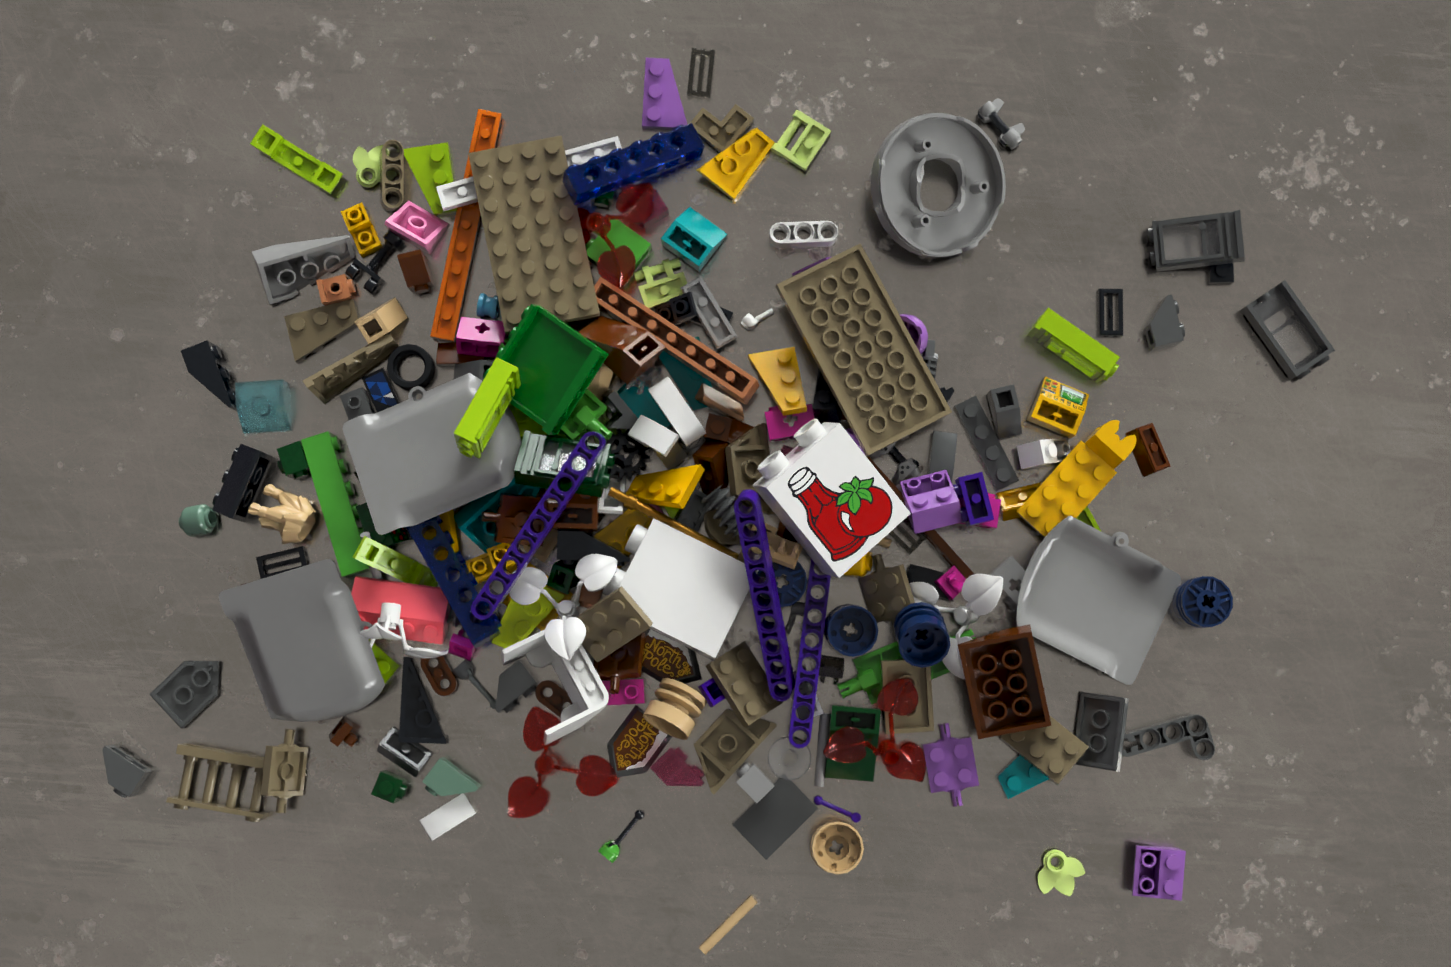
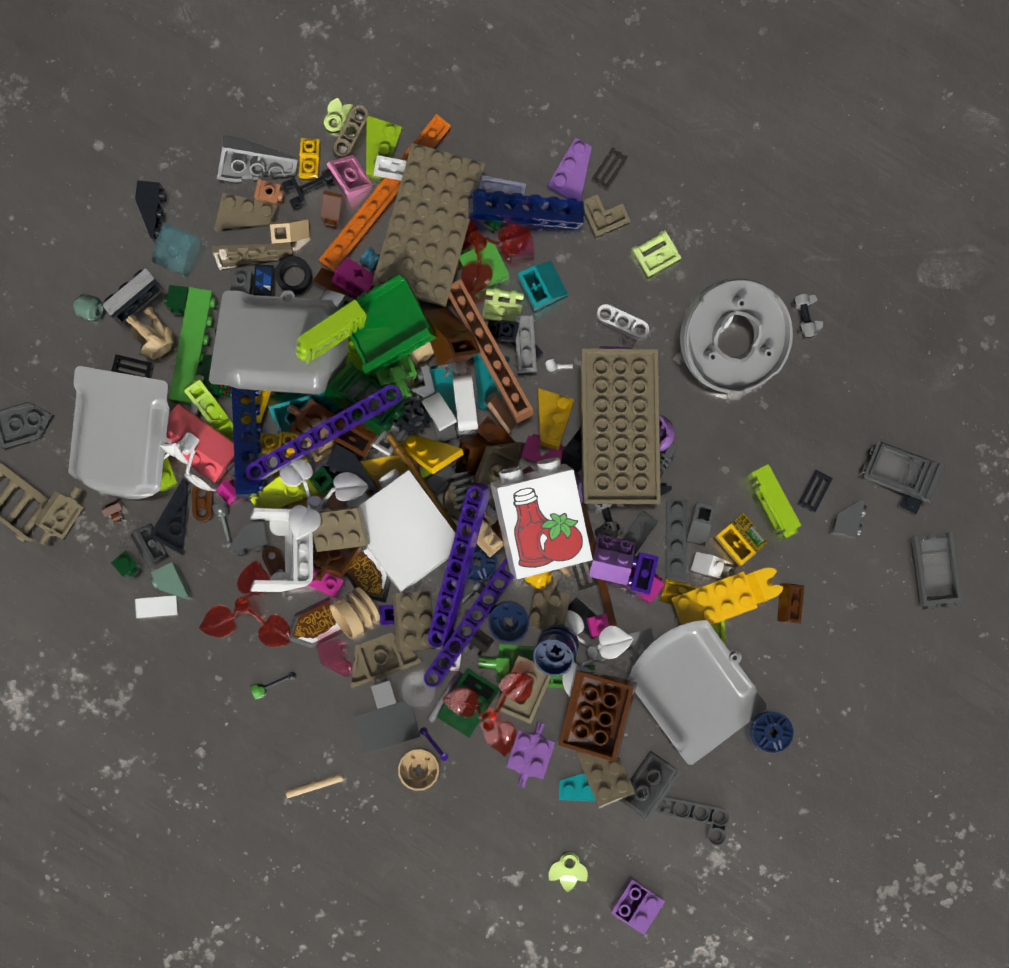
camera: 25 degrees right, 0 degrees up
lime slope [250,124,343,194] -> none
yellow wing [696,128,775,199] -> none

